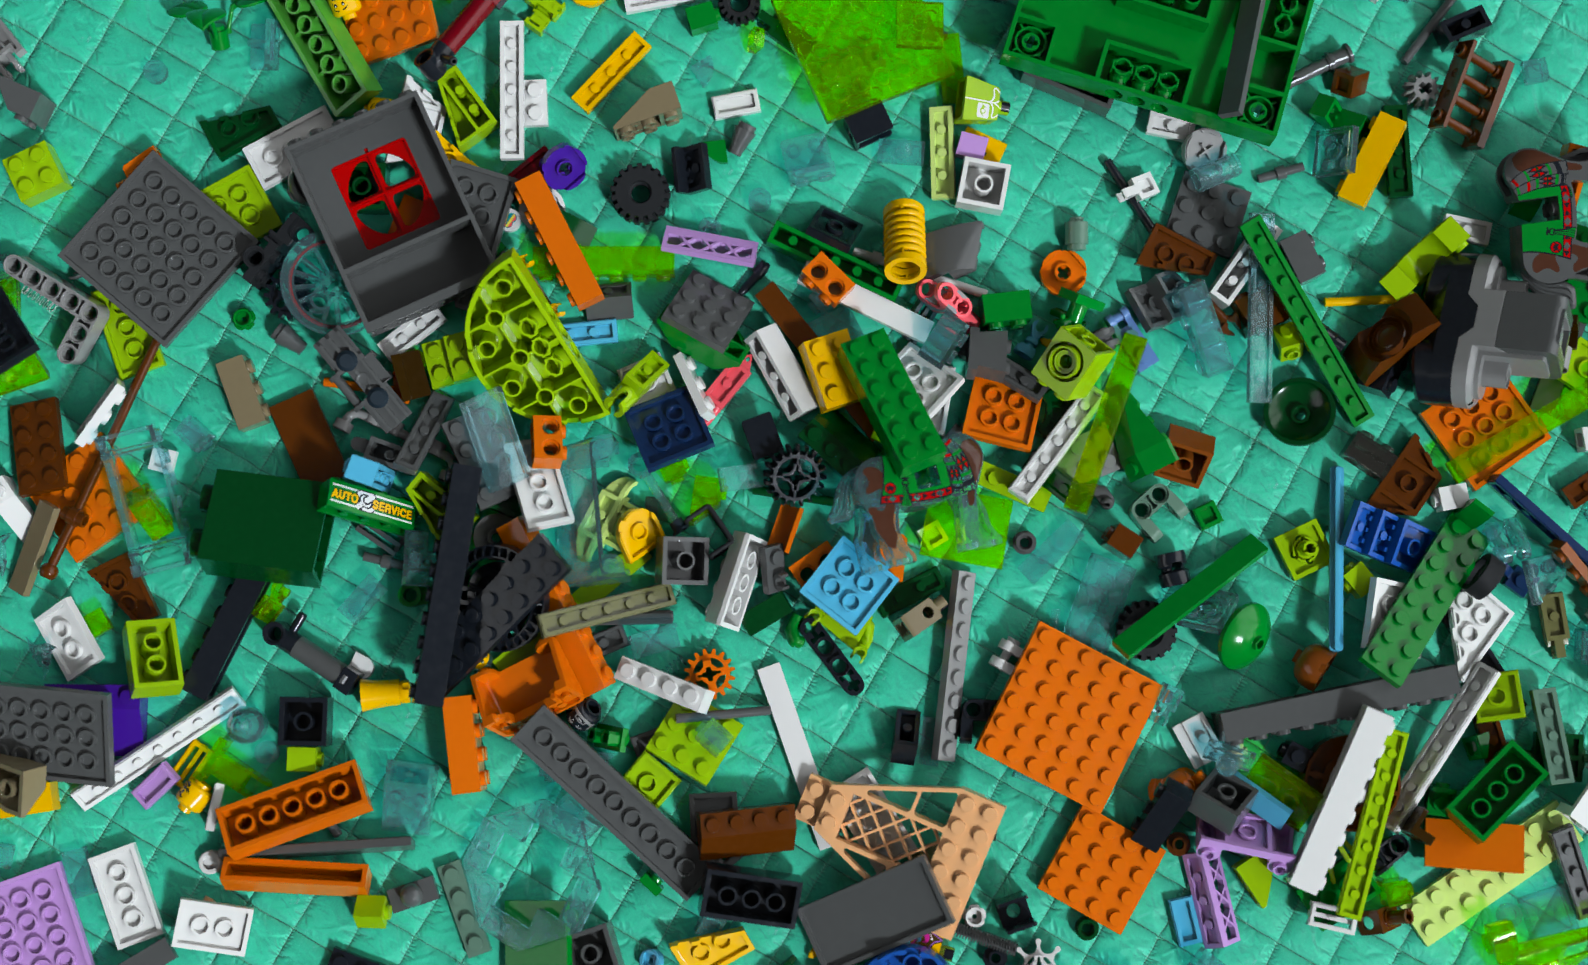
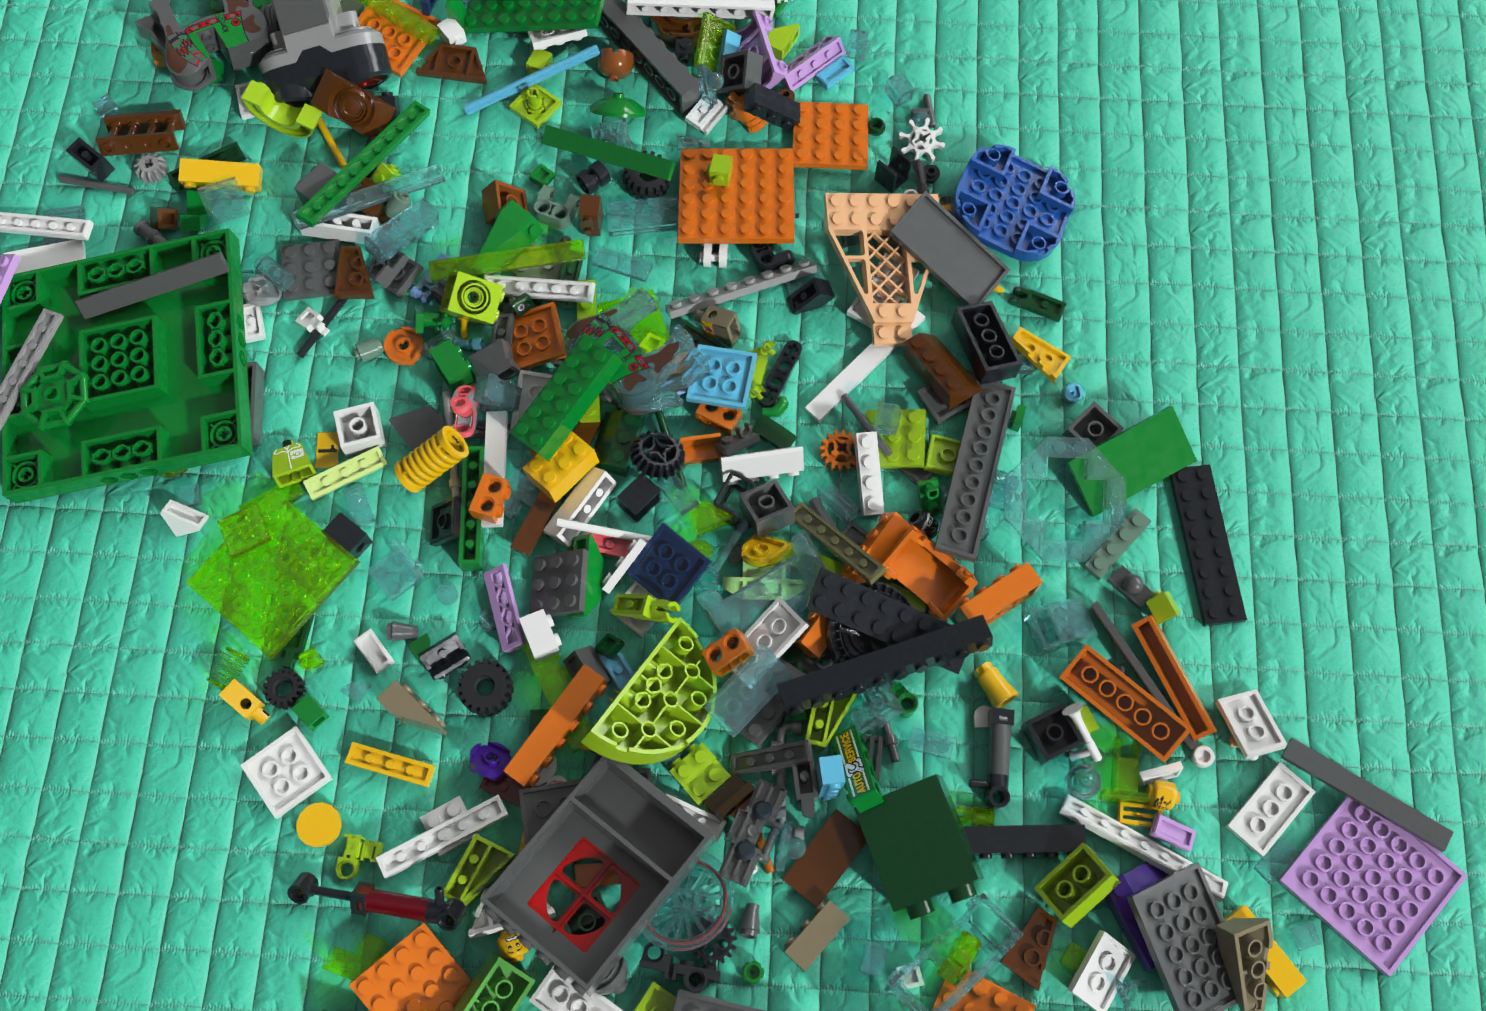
camera: 115 degrees left, 15 degrees down
black piece [738,260,770,296] -> none
lavender panel [955,131,989,159] -> none
dark grey plate [1012,531,1036,555] -> none
dark grey bar [1256,162,1305,183] -> none
dark green dish [1263,377,1336,446] -> none
clear smoke brick [1339,430,1398,481] -> none
blue slope [1339,500,1436,574] -> none
none -> sand green brick [385,191,411,220]
none -> clear light blue plate [422,330,458,360]
none -> dark green piece [508,292,535,317]
none -> white brick [519,609,562,662]
none -> white bar [556,518,652,542]
none -> dark green tile [595,633,625,660]
none -> lime brick [706,154,733,187]
none -> clear light blue tile [775,820,806,872]
none -> white piece [1062,703,1102,762]

